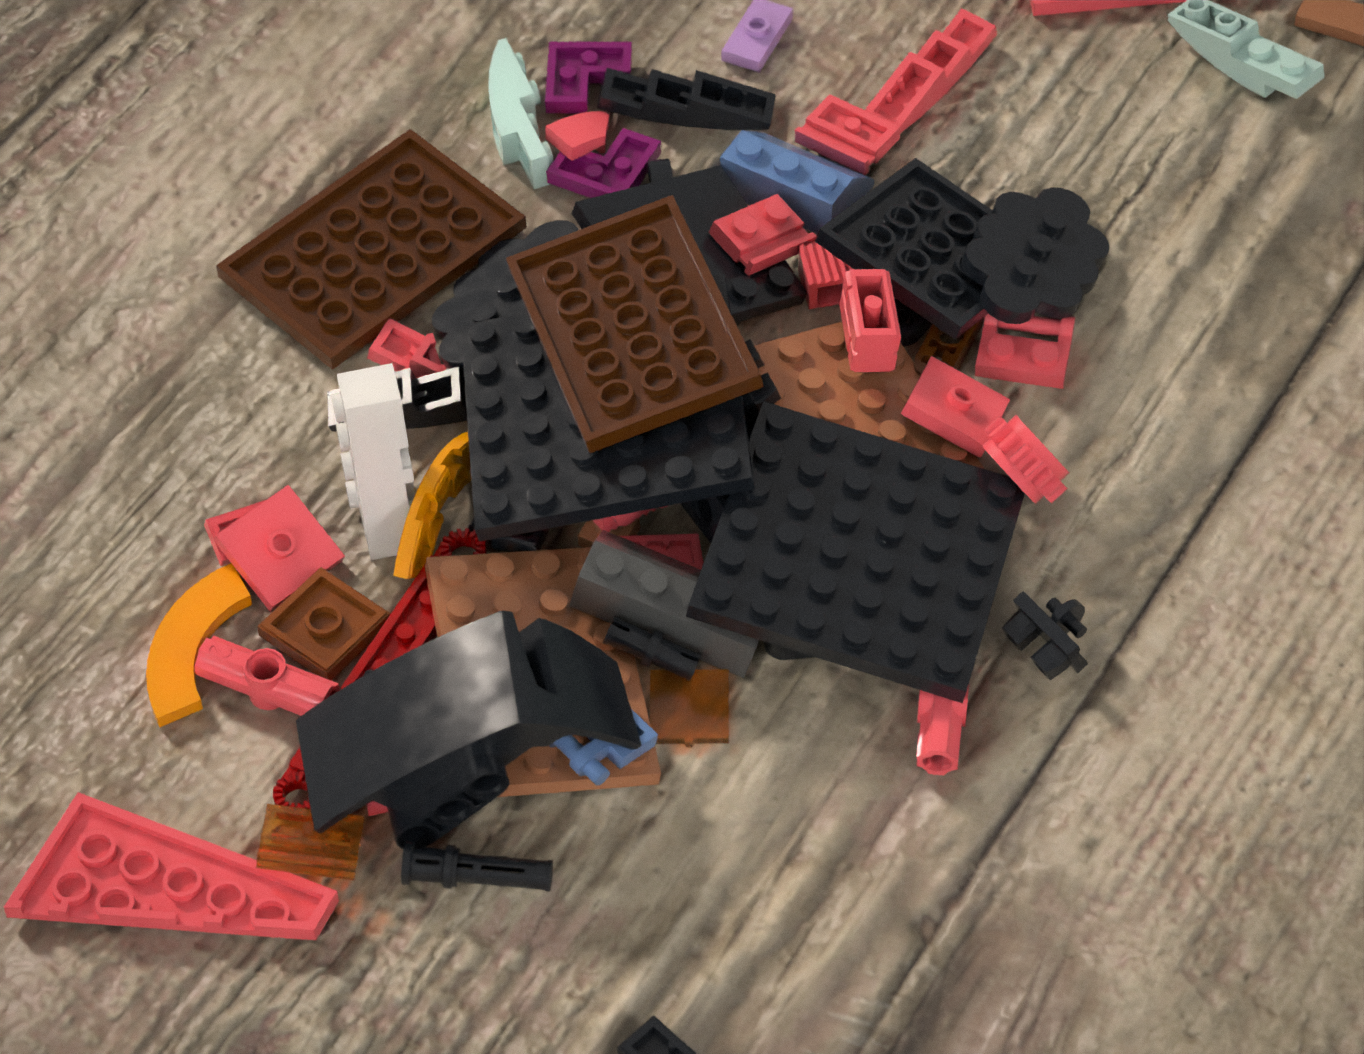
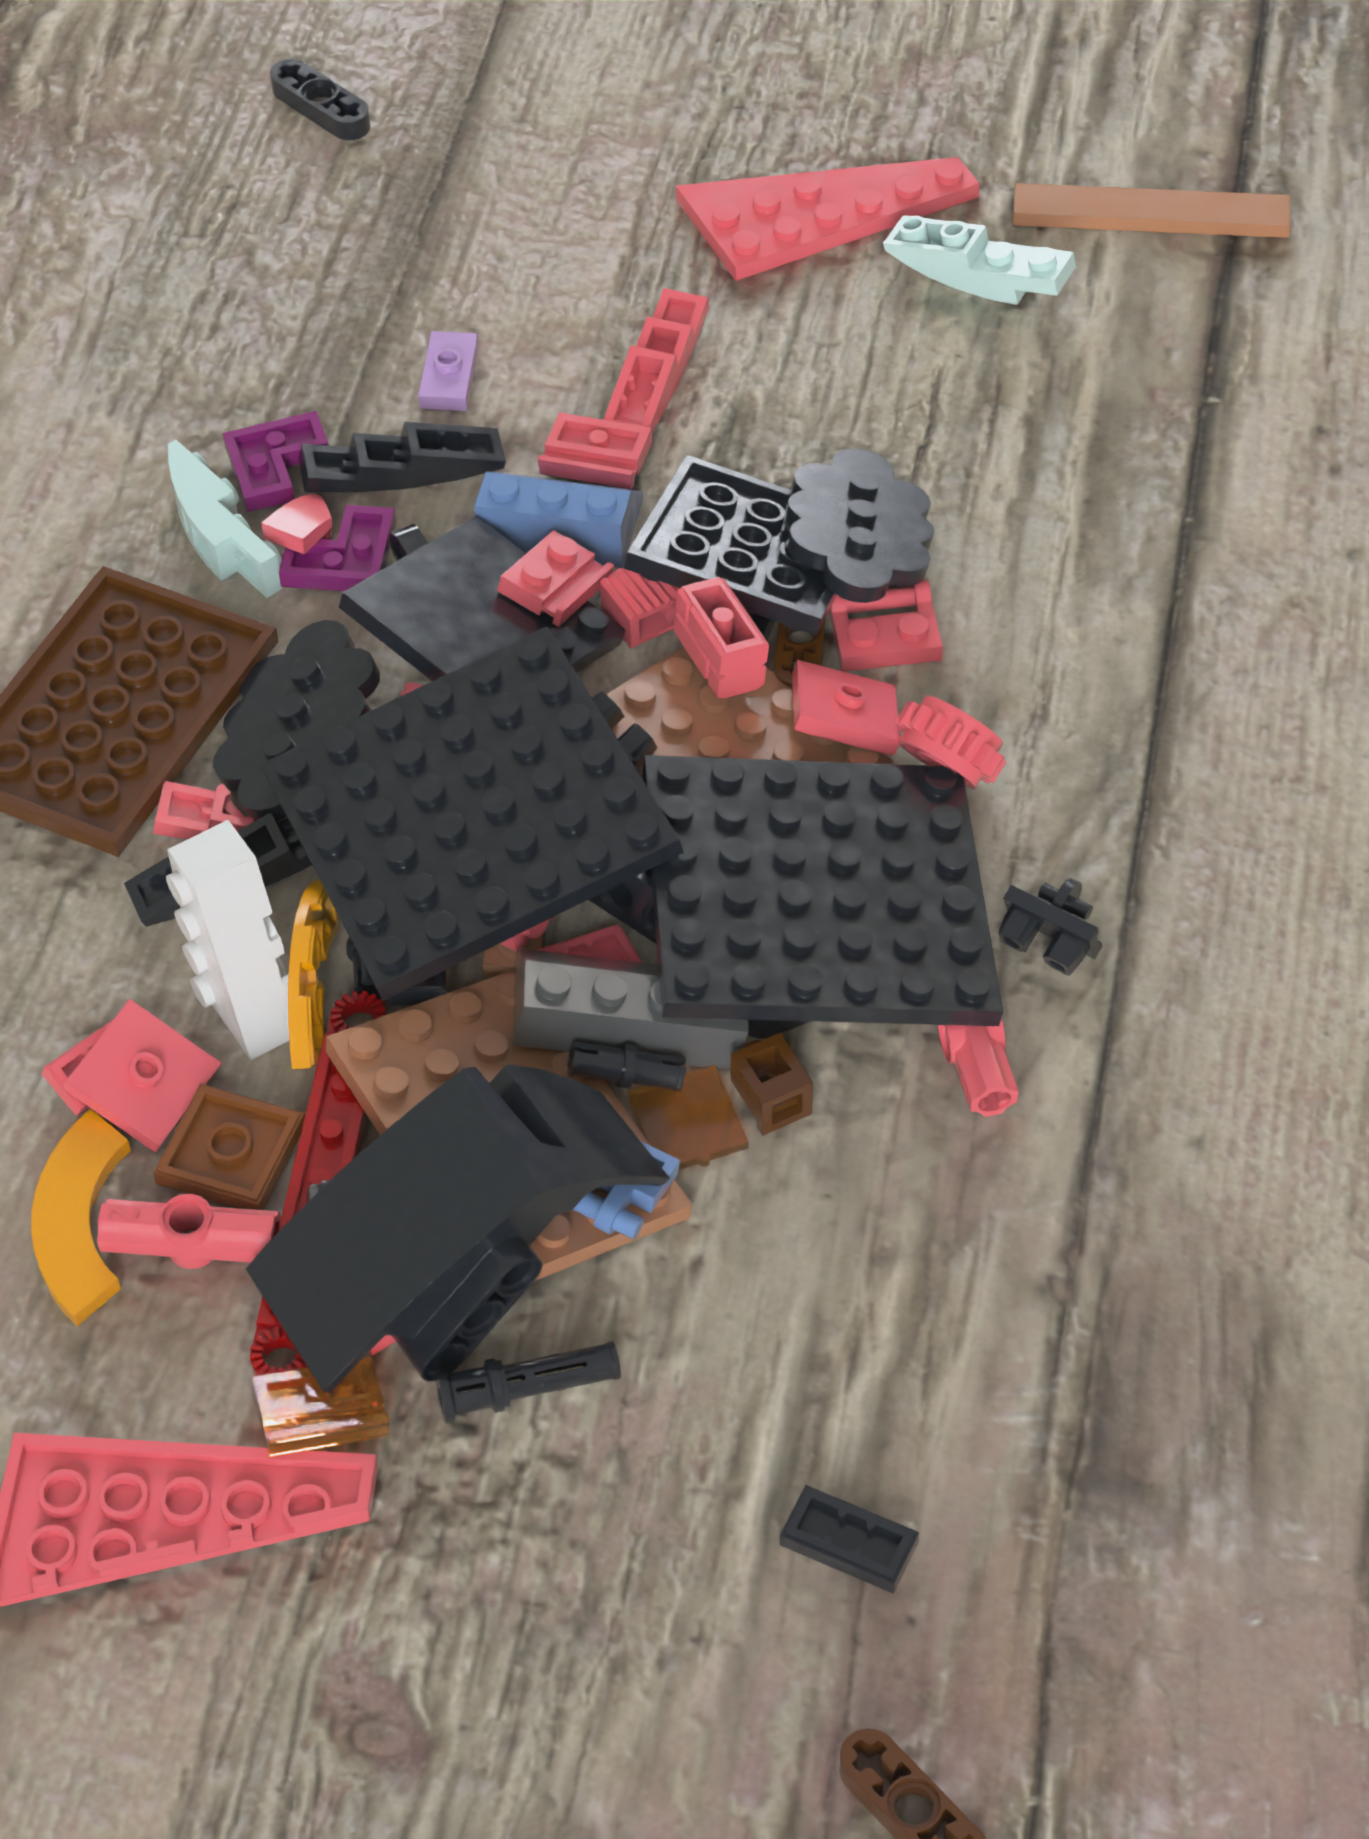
camera: 20 degrees left, 0 degrees up
reddish brown plate [505,195,764,454] -> none
none -> reddish brown brick [730,1033,813,1136]

